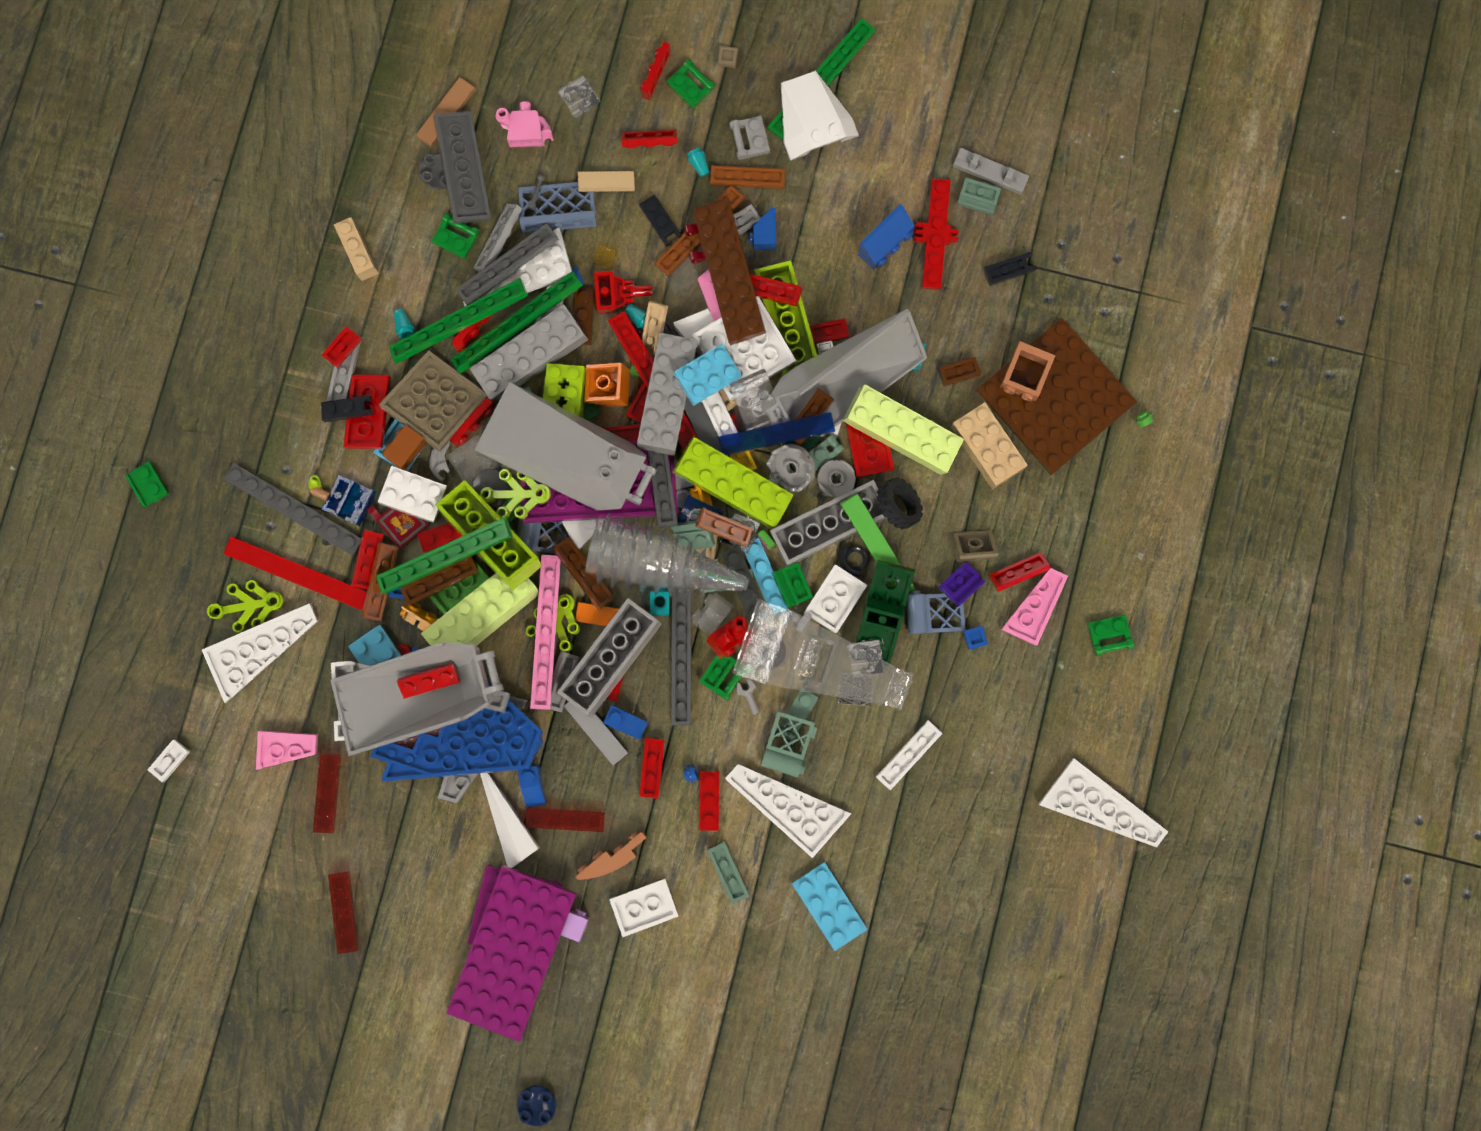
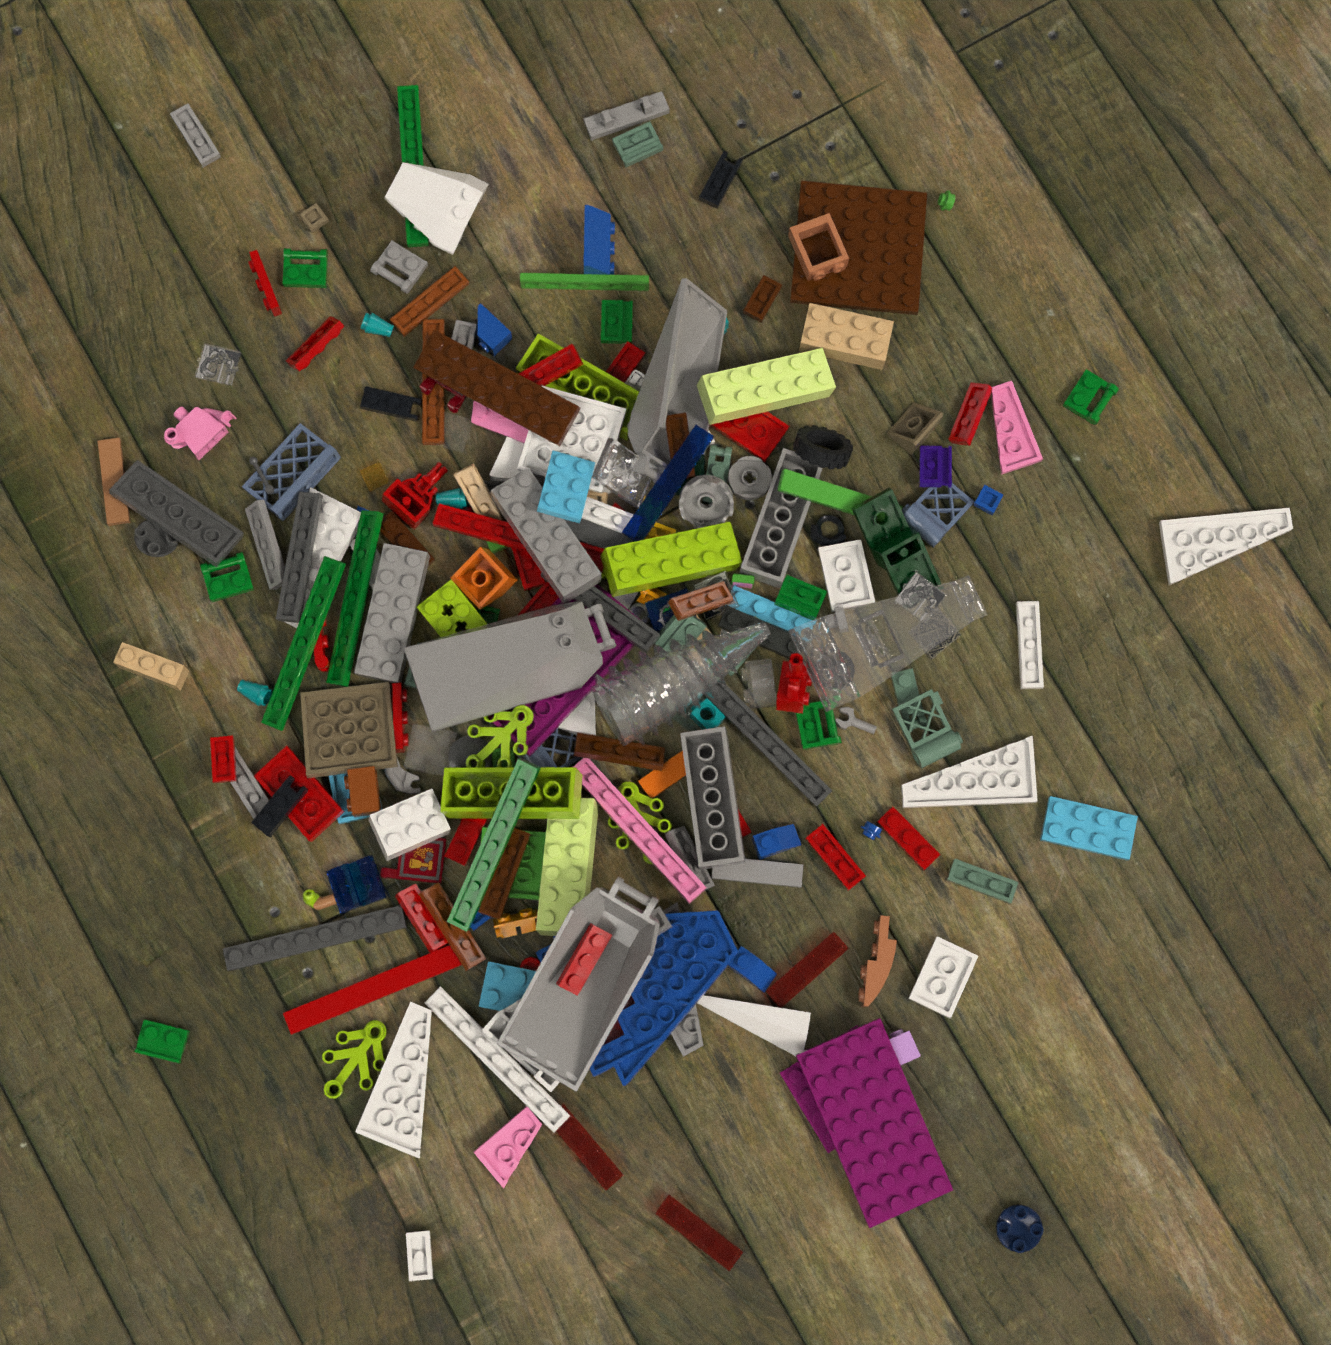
camera: 50 degrees left, 5 degrees down
tan tile [578,171,635,192] -> none
red hinge [913,178,959,290] -> none
none -> white tile [425,986,570,1133]
none -> bright green tile [520,273,649,291]
none -> green plate [601,300,633,344]

